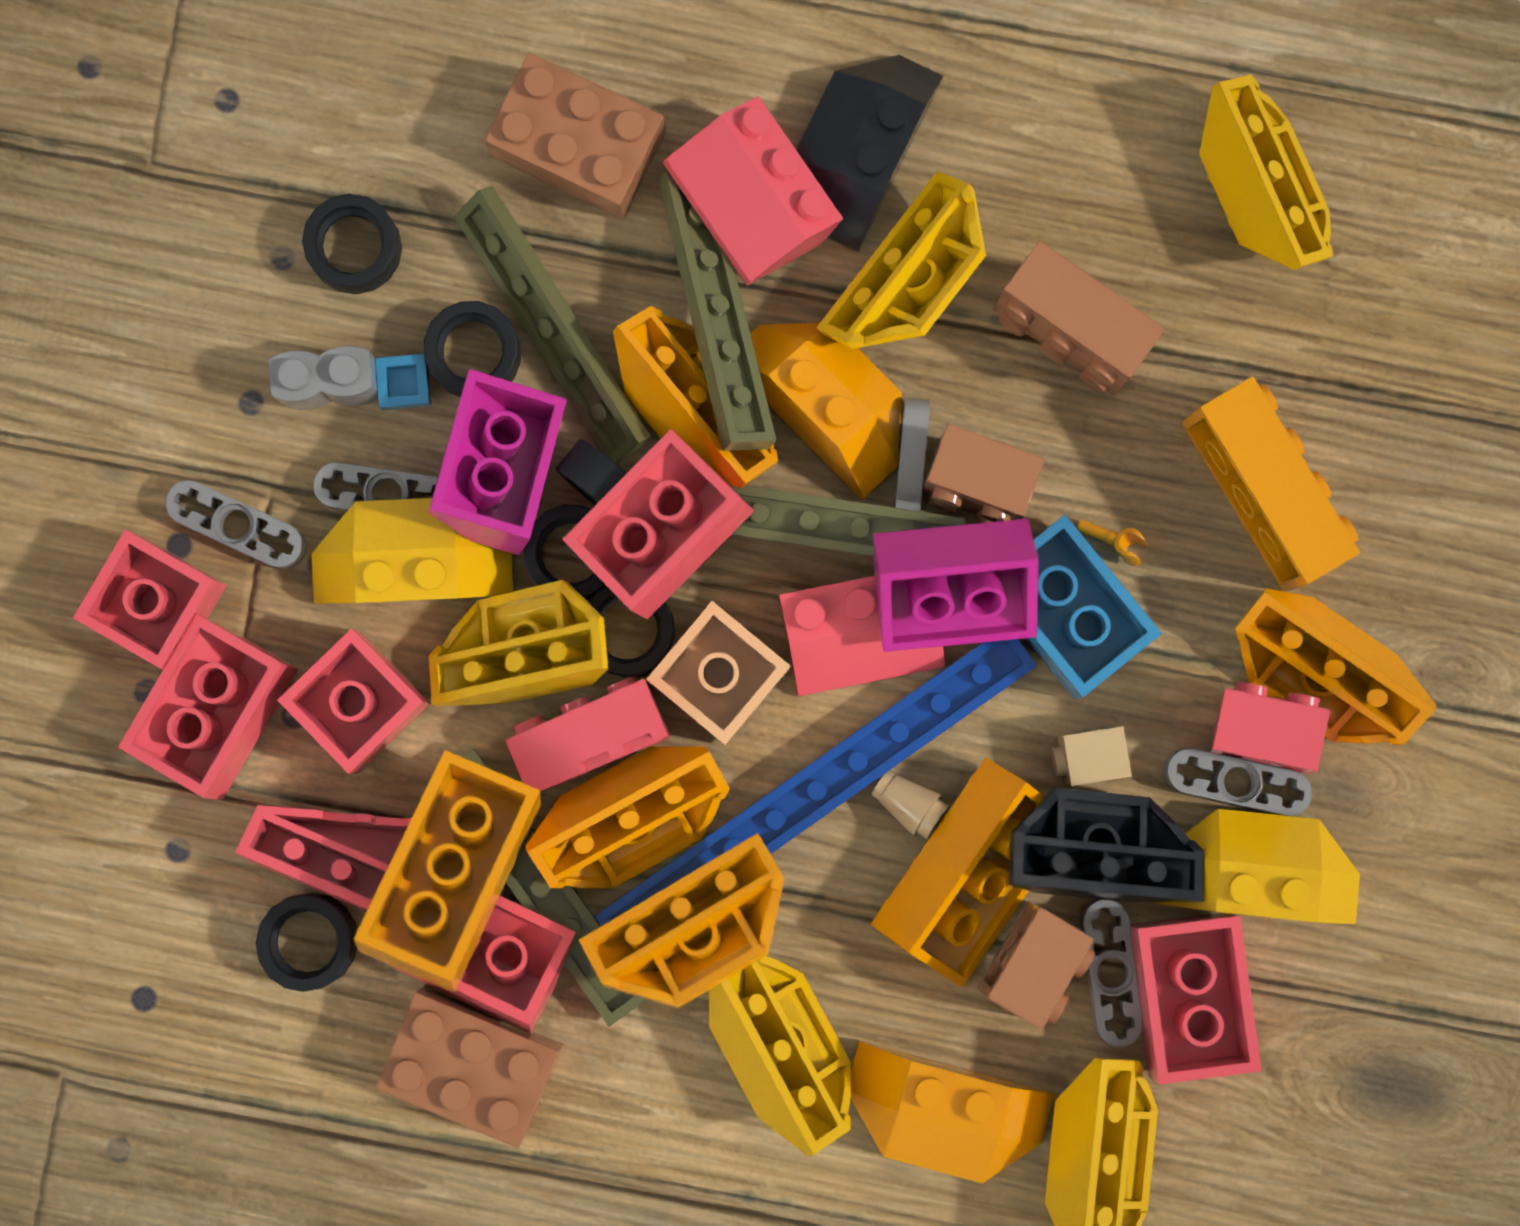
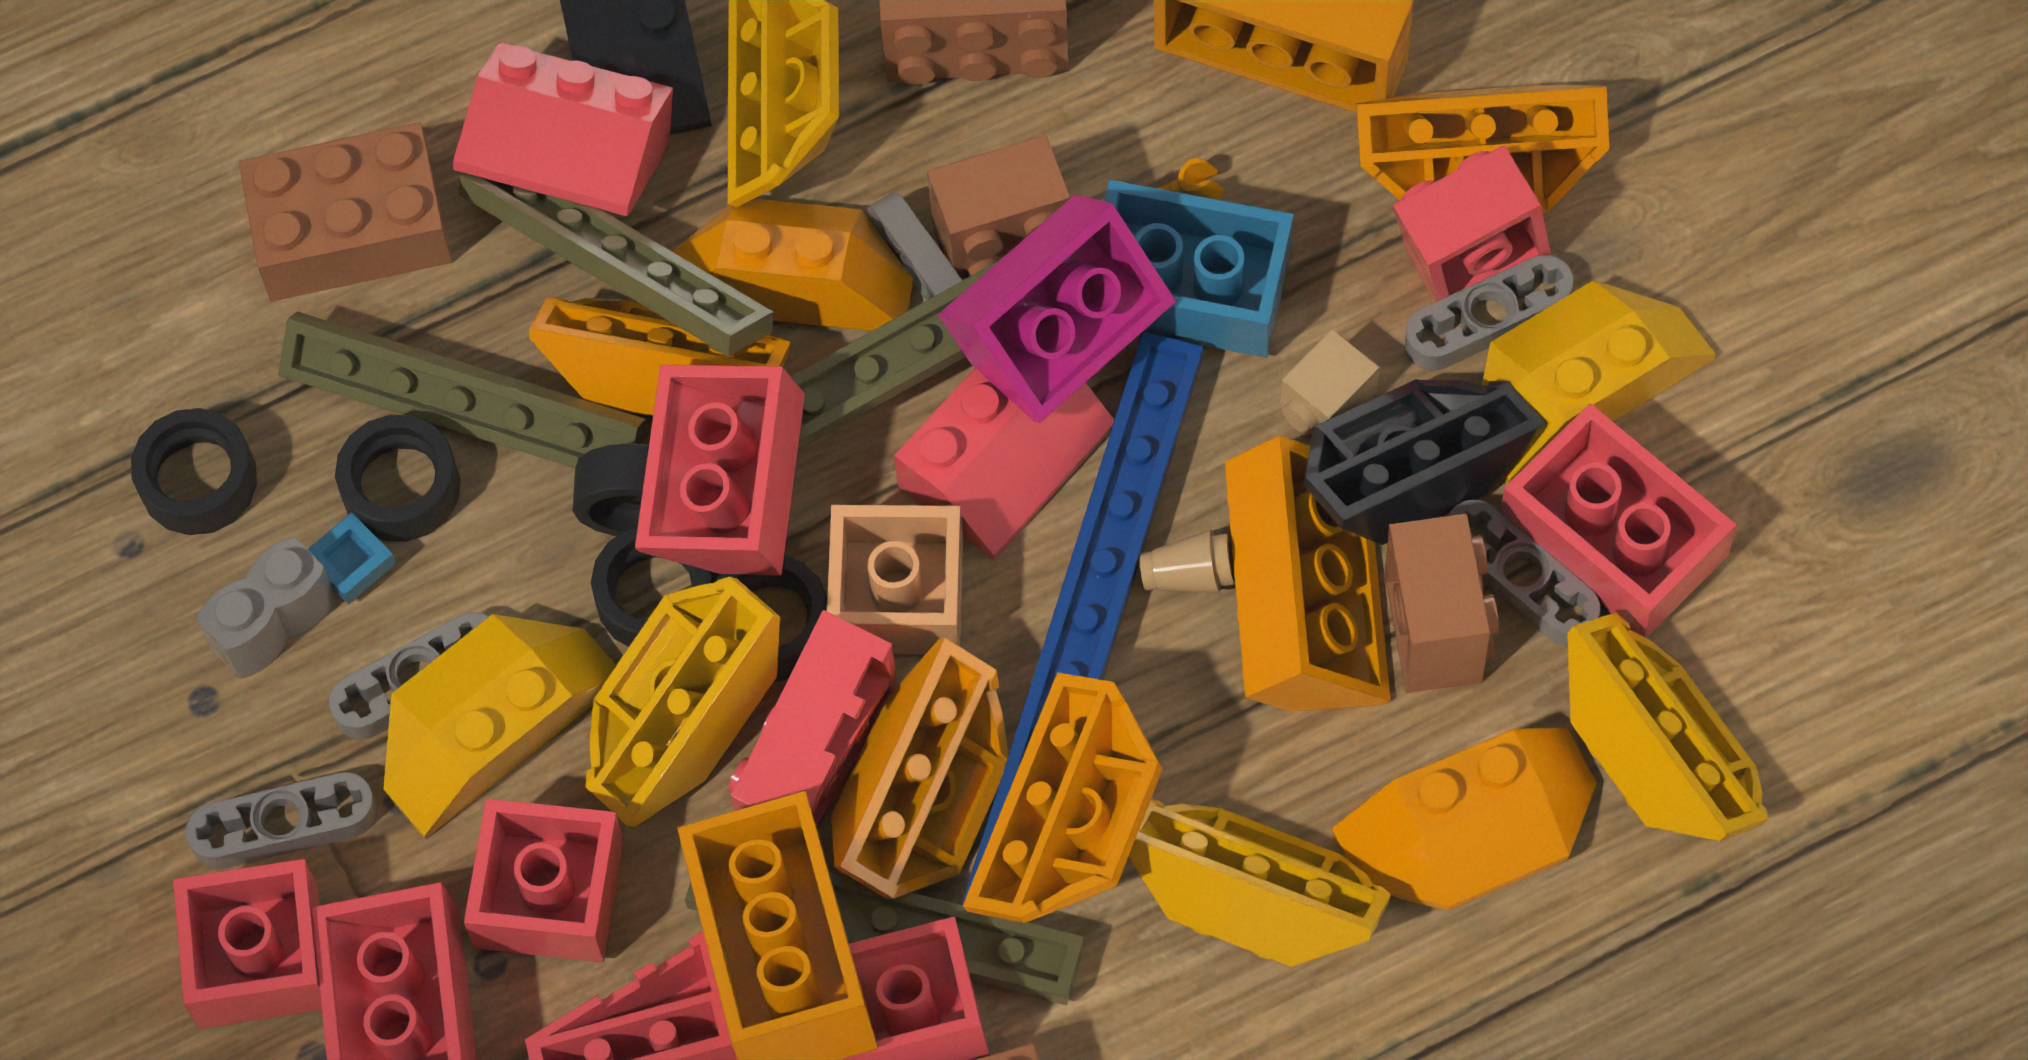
camera: 30 degrees left, 20 degrees down
dark pink slope [428,369,567,555] -> none

